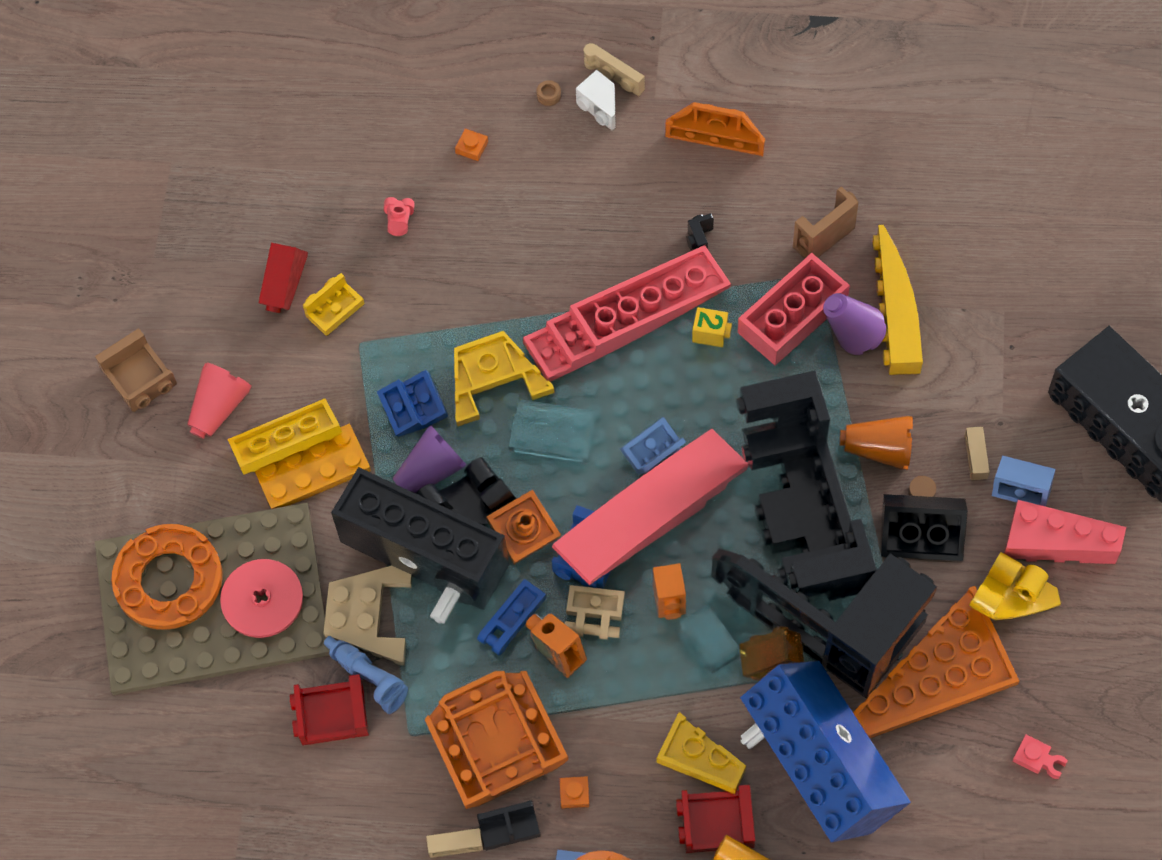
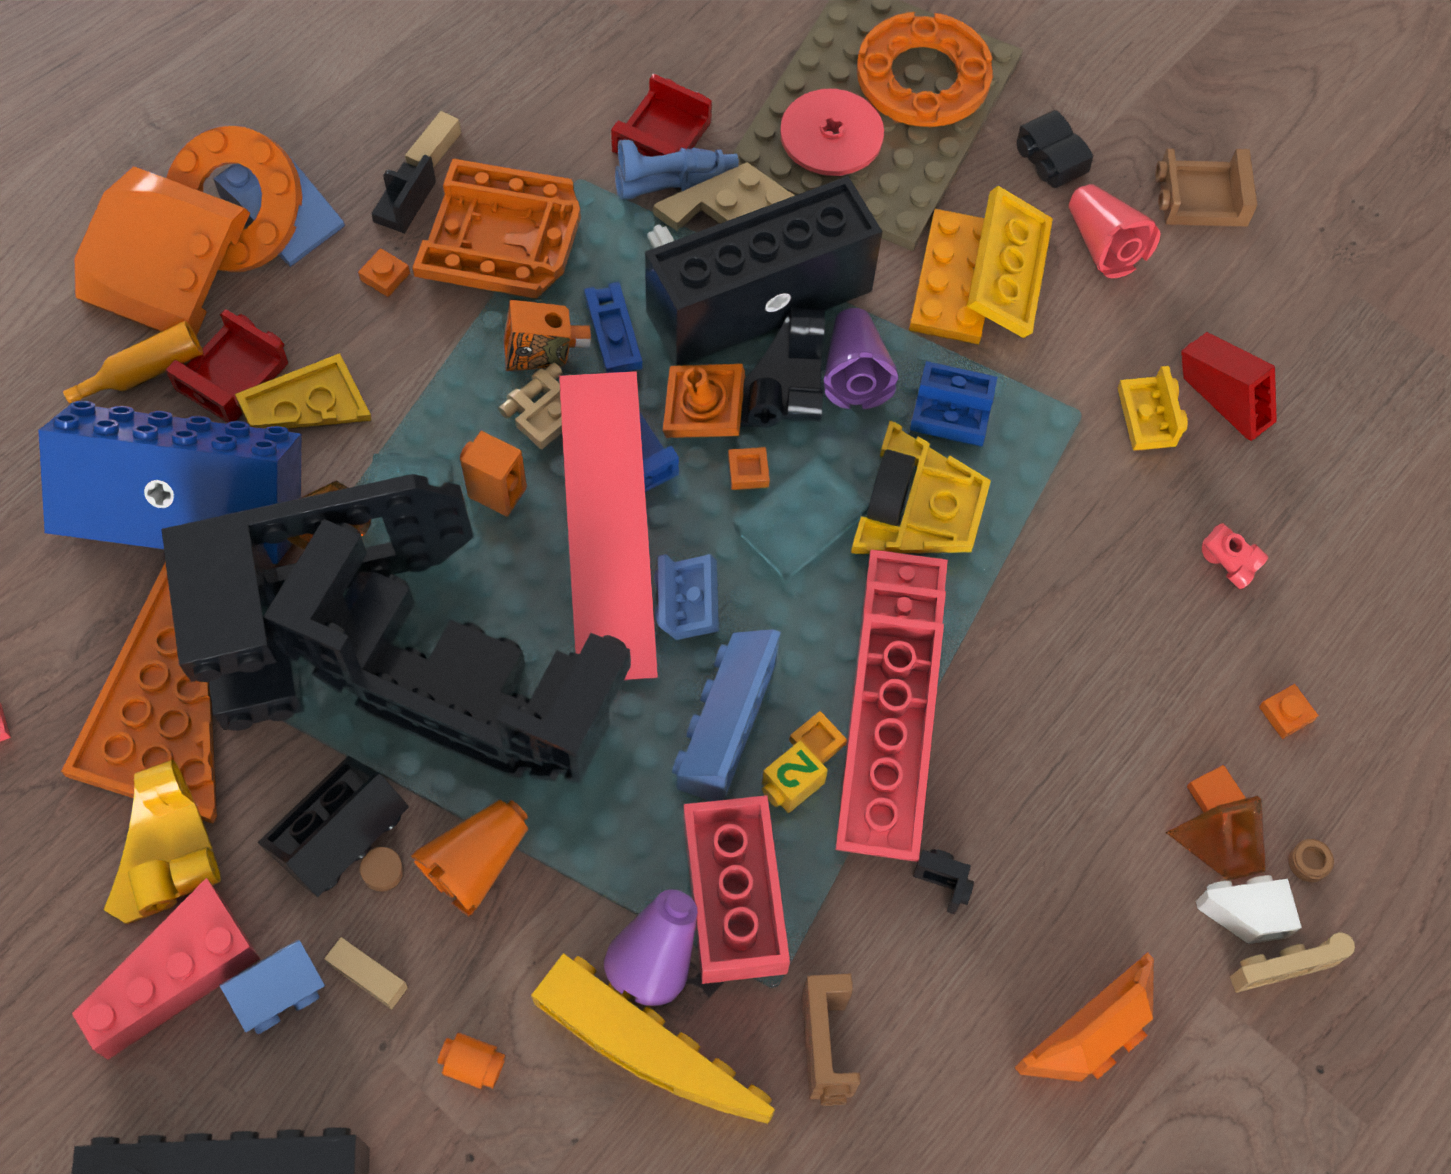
camera: 120 degrees right, 0 degrees up
none -> orange brick [437,1032,506,1089]
none -> medium blue slope [672,629,781,801]
none -> orange plate [728,447,770,490]
none -> light orange plate [789,711,847,764]
none -> black tyre [867,449,915,526]
none -> black brick [1016,110,1093,189]
none -> clear orange slope [1165,796,1266,881]
none -> orange tile [1187,765,1246,821]

